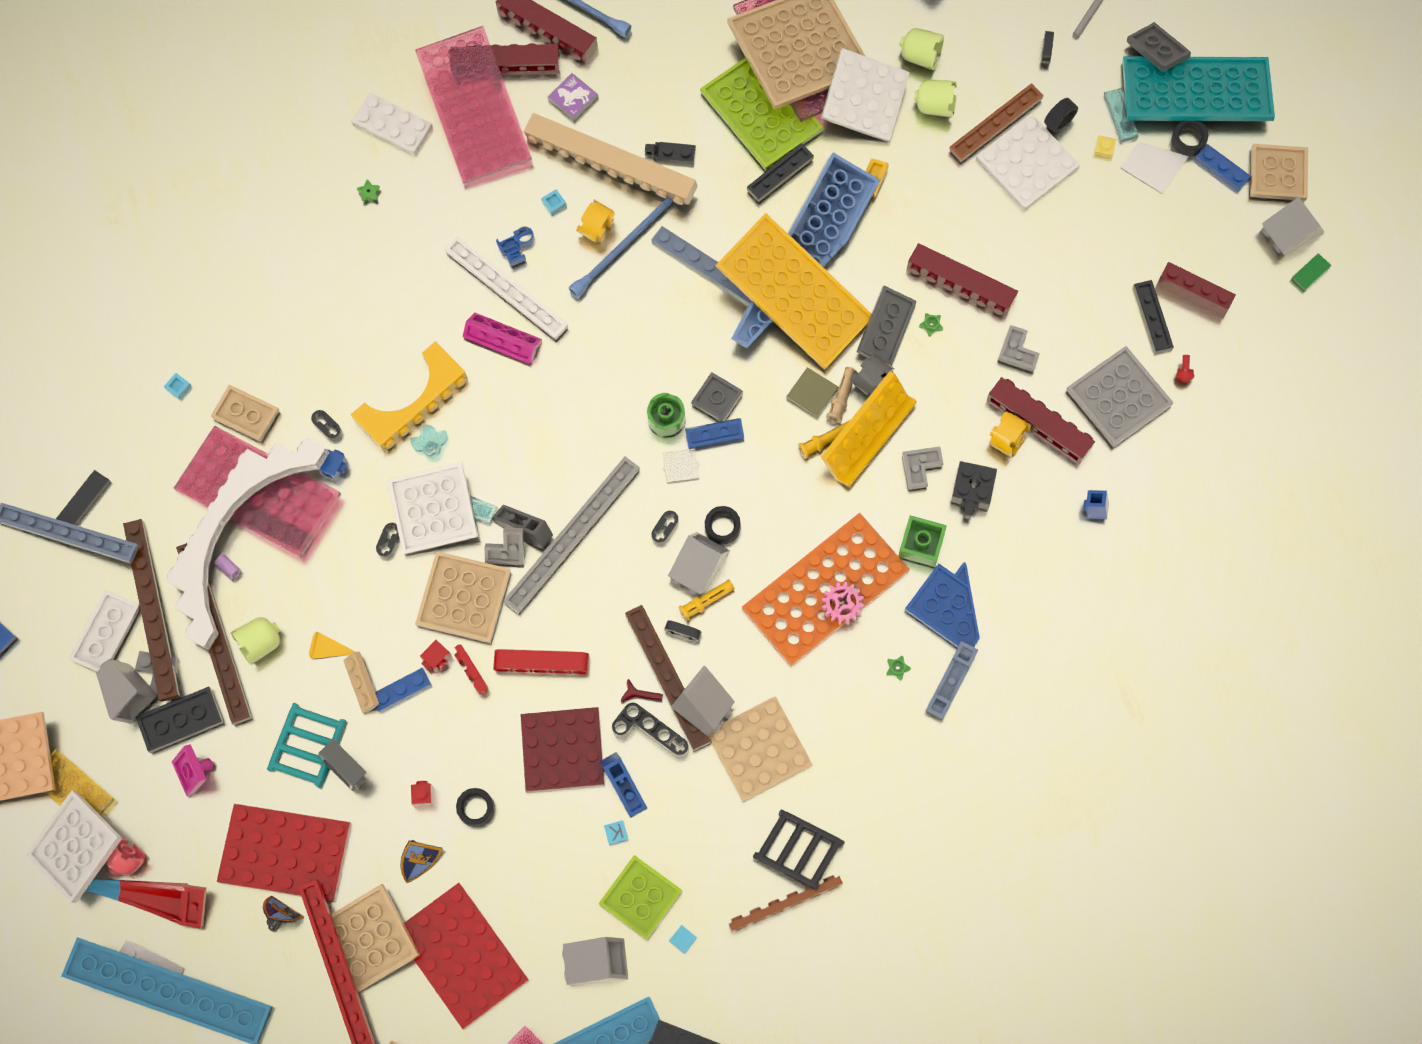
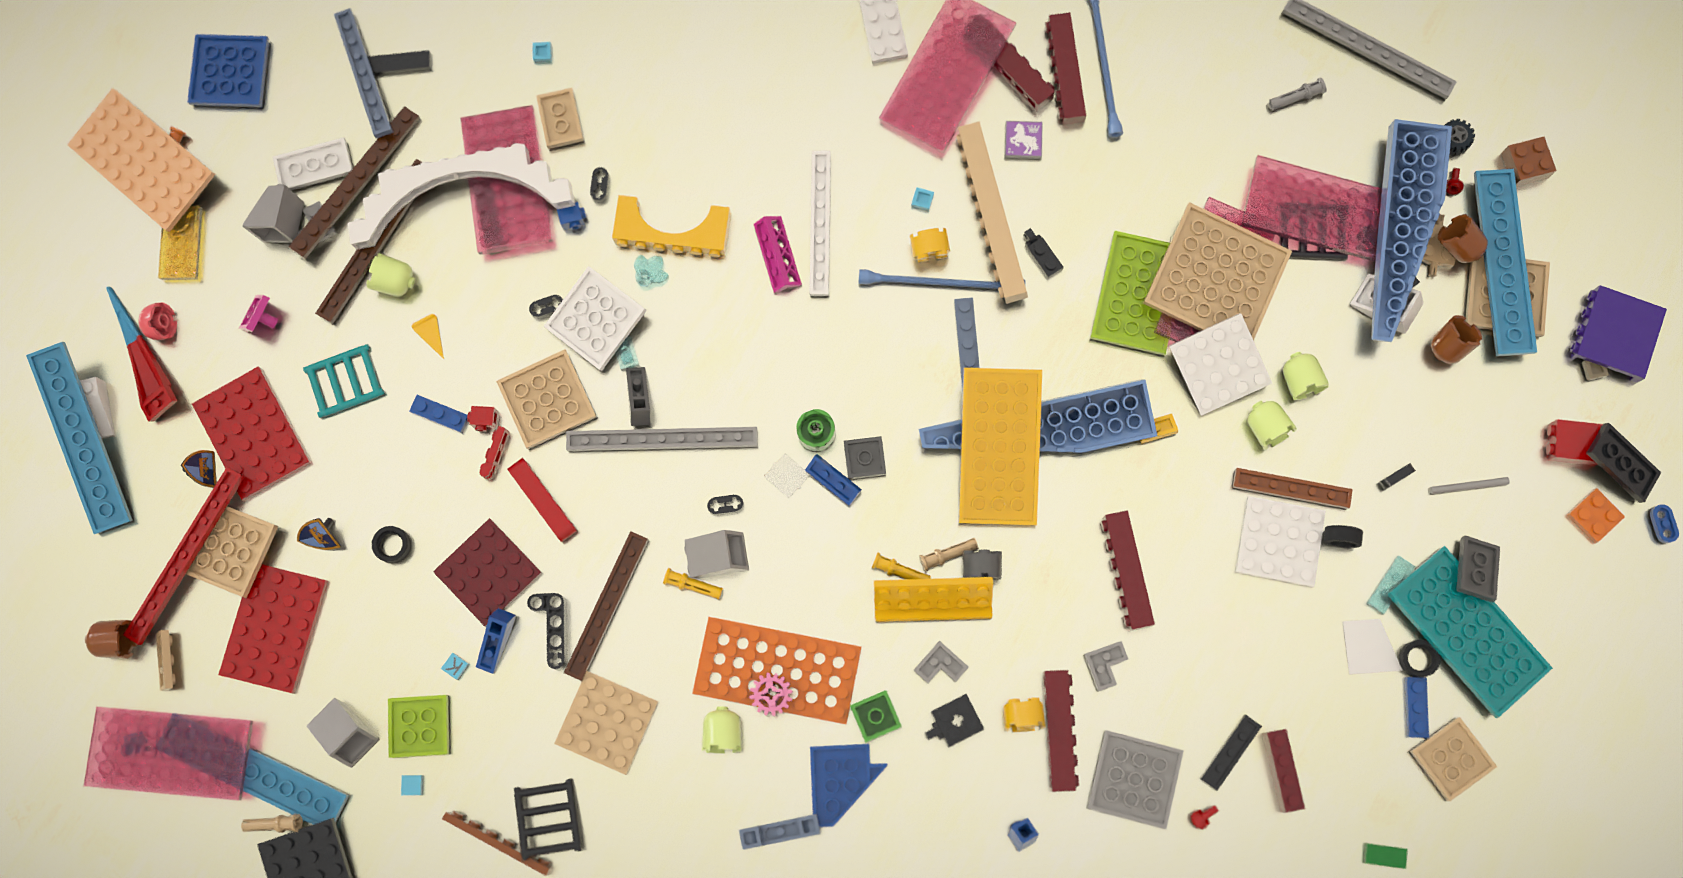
camera: 55 degrees right, 5 degrees up
white plate [26,790,122,903] -> none
black plate [135,686,224,753] -> none
lavender piece [214,554,241,580] -> none
dark grey window [318,739,367,790] -> none
tan plate [343,651,379,713] -> none
bright green plate [357,179,380,202] -> none
red brick [411,781,434,808] -> none
light grey plate [484,527,524,565] -> none
blue piece [496,226,535,267] -> none
dark red piece [621,679,663,703] -> none
black beam [664,620,702,642] -> none
light grey slope [671,666,735,736] -> none
black tyre [704,506,741,544] -> none
black plate [747,143,814,202] -> none
olive tile [786,367,839,418] -> none
dark grey tile [856,285,917,366] -> none
bright green plate [886,655,911,680] -> none
bright green plate [919,313,943,336] -> none
light yellow plate [1094,135,1116,158] -> none
light grey slope [1261,197,1324,256] -> none
none -> yellowish green cylinder [701,706,741,754]

